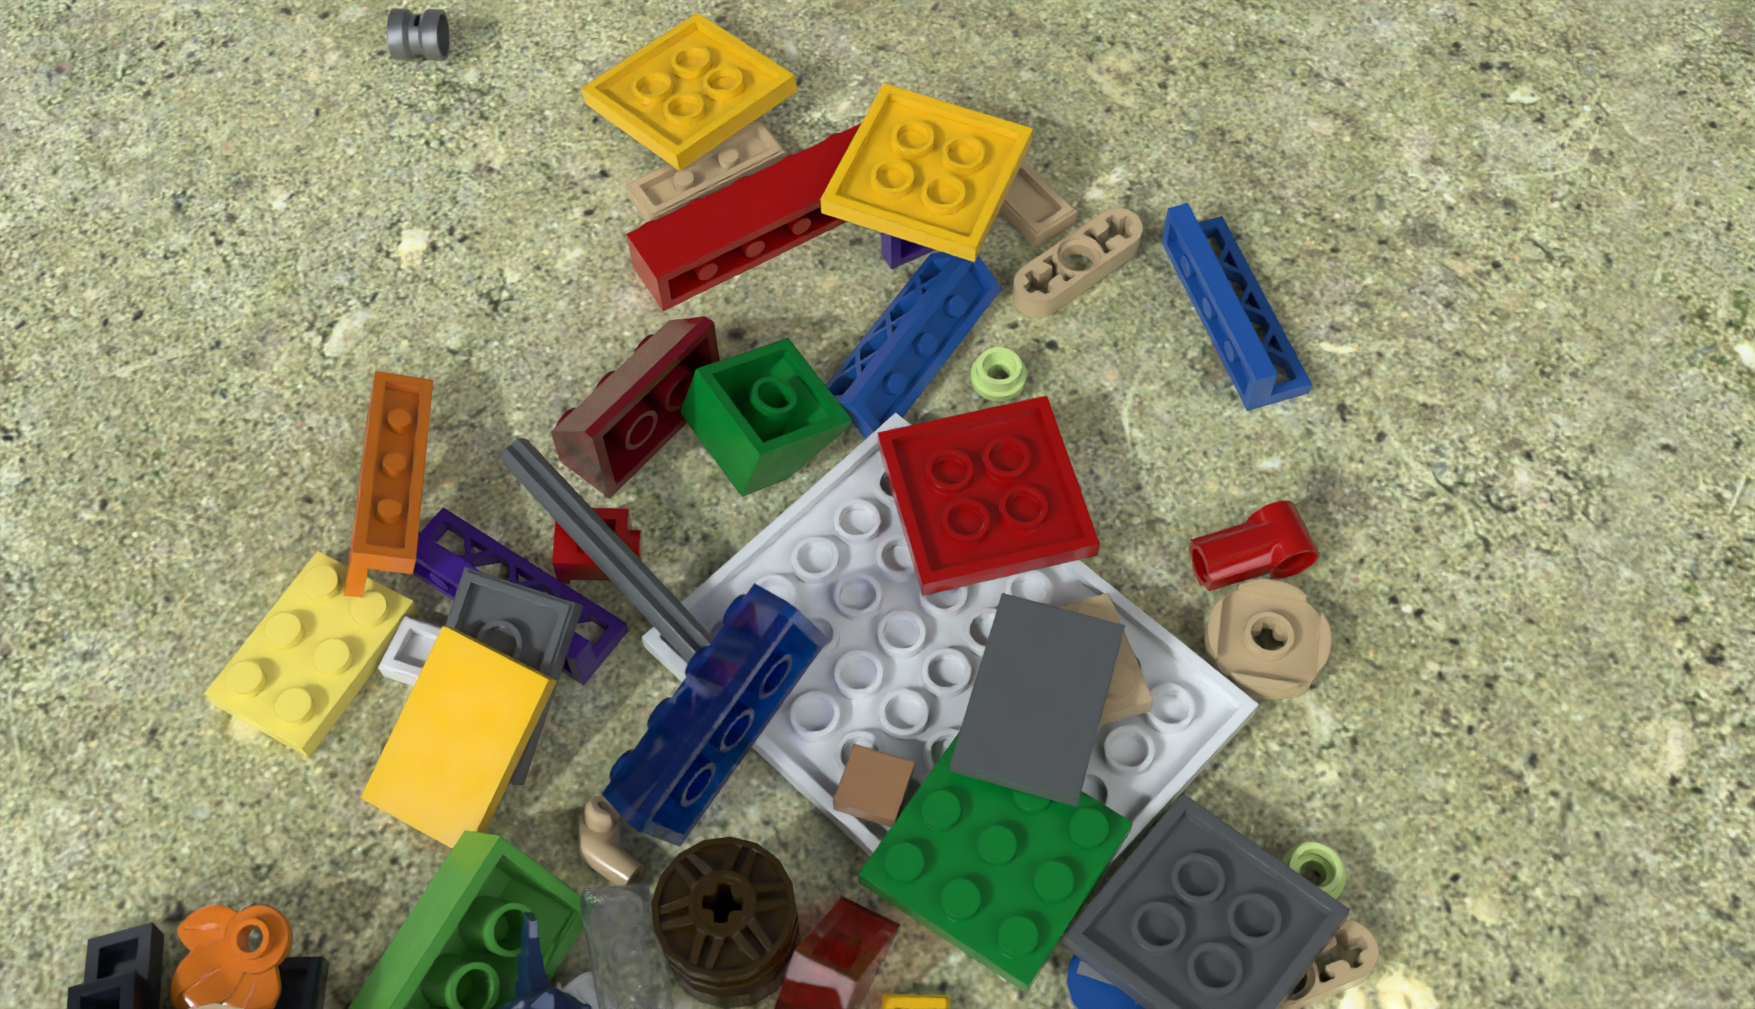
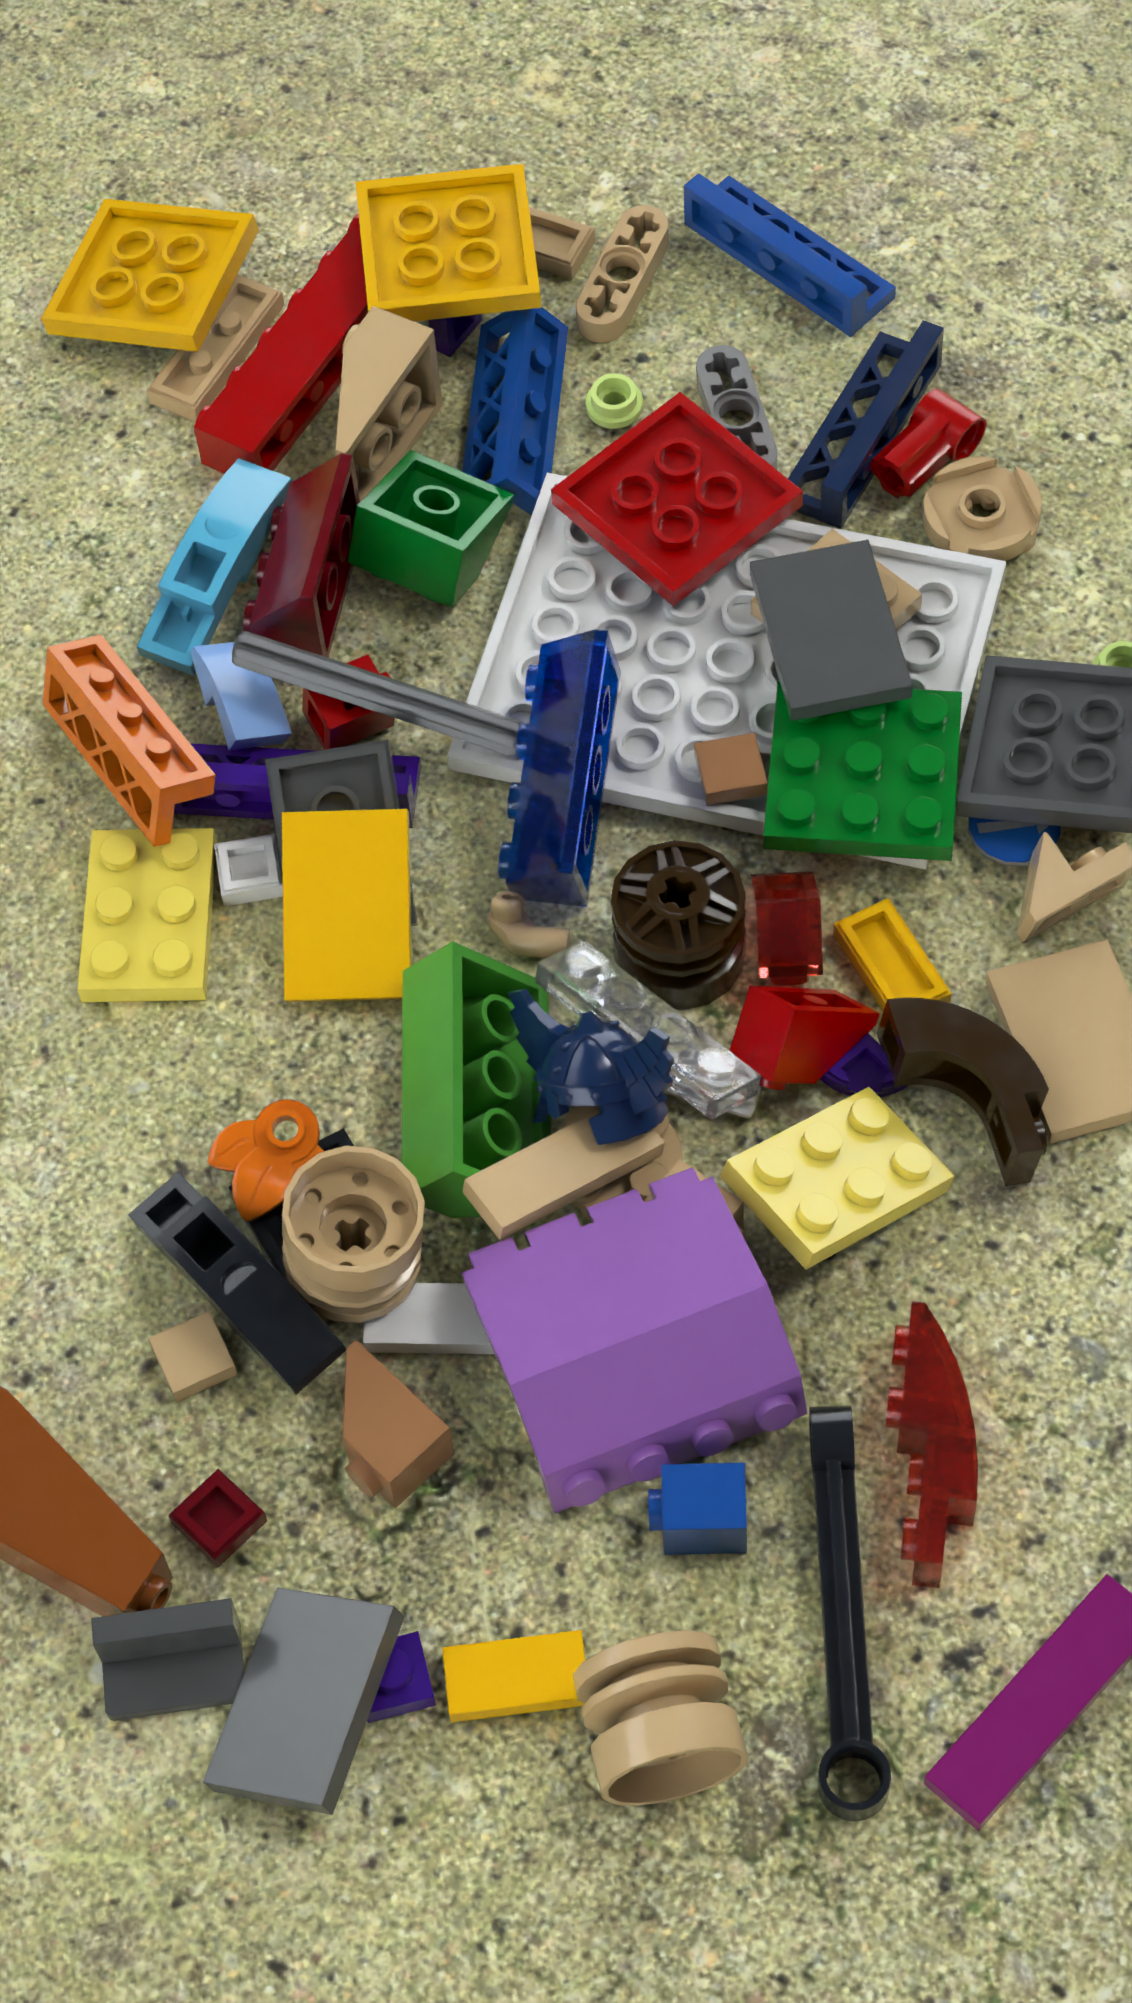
camera: 25 degrees left, 0 degrees up
none -> medium azure slope [136,458,292,676]
none -> light blue slope [190,642,292,750]
none -> tan slope [335,306,443,502]
none -> light grey beam [696,345,777,469]
none -> dark blue fence [788,320,944,529]

